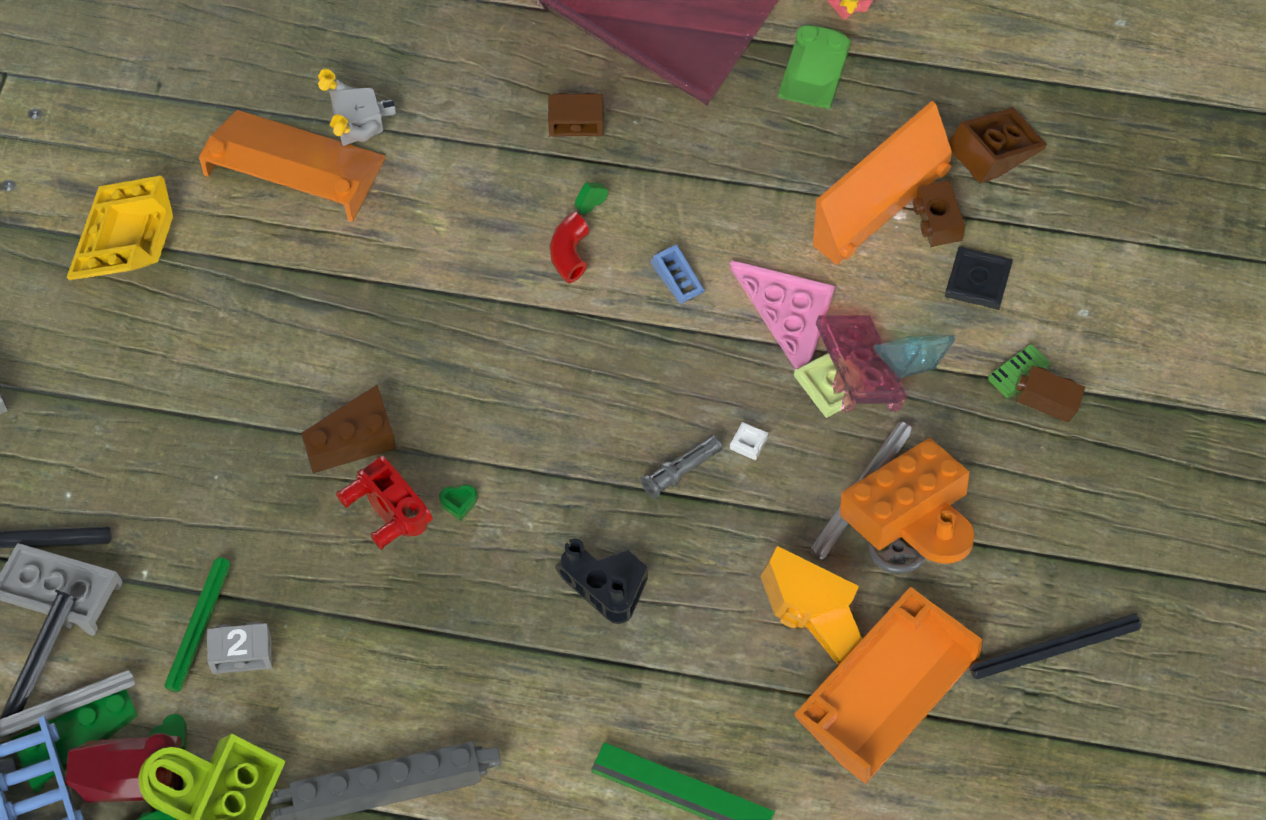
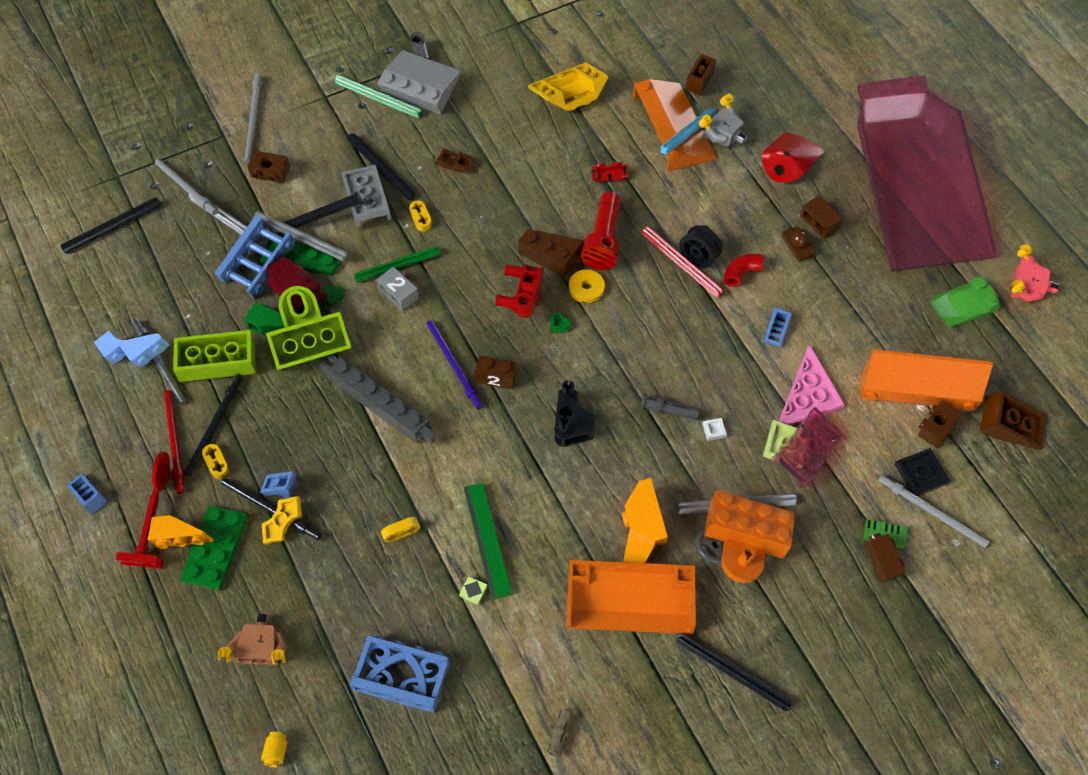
camera: 50 degrees right, 0 degrees up
green tile [574,182,608,214] -> none
clear light blue slope [874,335,955,379] -> none
none -> yellow beam [409,201,432,232]
none -> dark purple bar [426,320,484,410]
none -> reddish brown slope [436,148,475,173]
none -> reddish brown brick [475,355,517,390]
none -> yellow tile [569,270,605,303]
none -> red piece [581,192,621,270]
none -> red hinge [591,162,627,182]
none -> axle [642,226,724,298]
none -> medium azure axle [660,108,716,155]
none -> black wheel [679,225,723,268]
none -> reddish brown brick [686,54,716,95]
none -> red piece [762,132,824,183]
none -> reddish brown tile [781,226,815,262]
none -> light grey bar [878,474,990,548]

